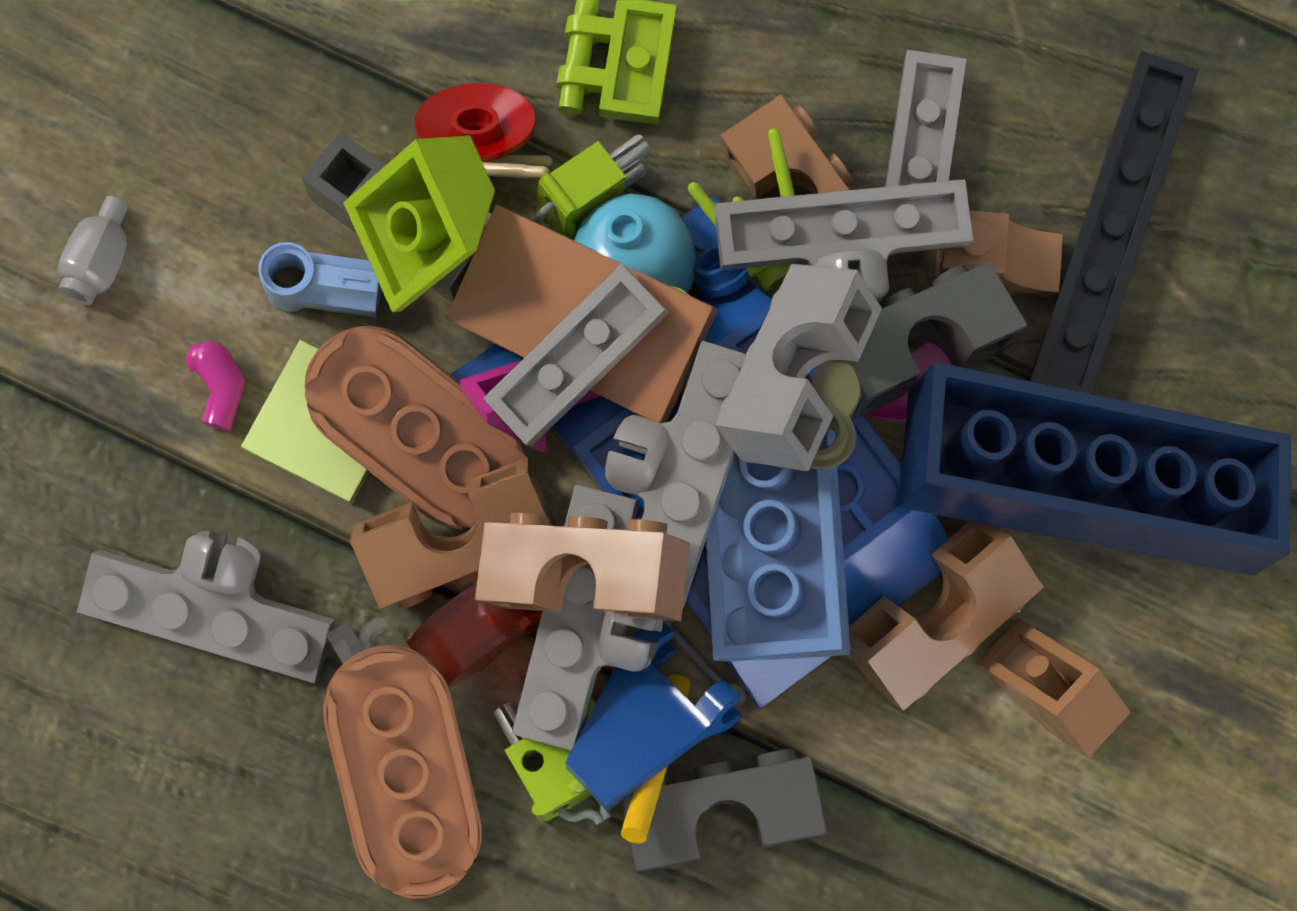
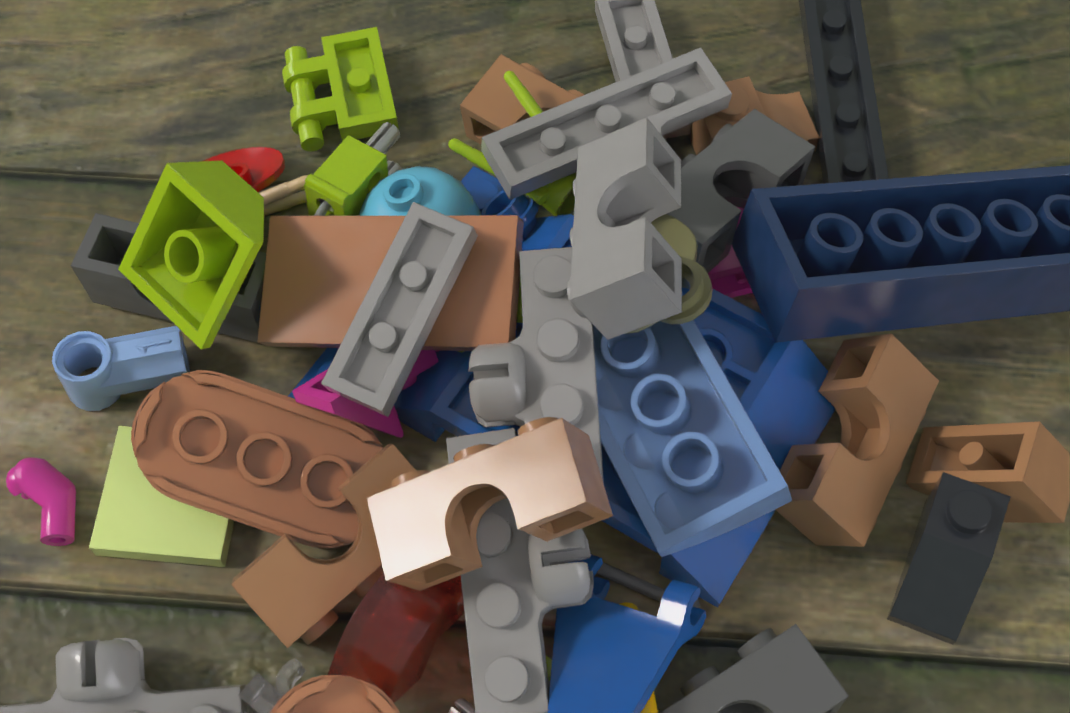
camera: 20 degrees left, 15 degrees down
none -> black slope [887,472,1011,645]

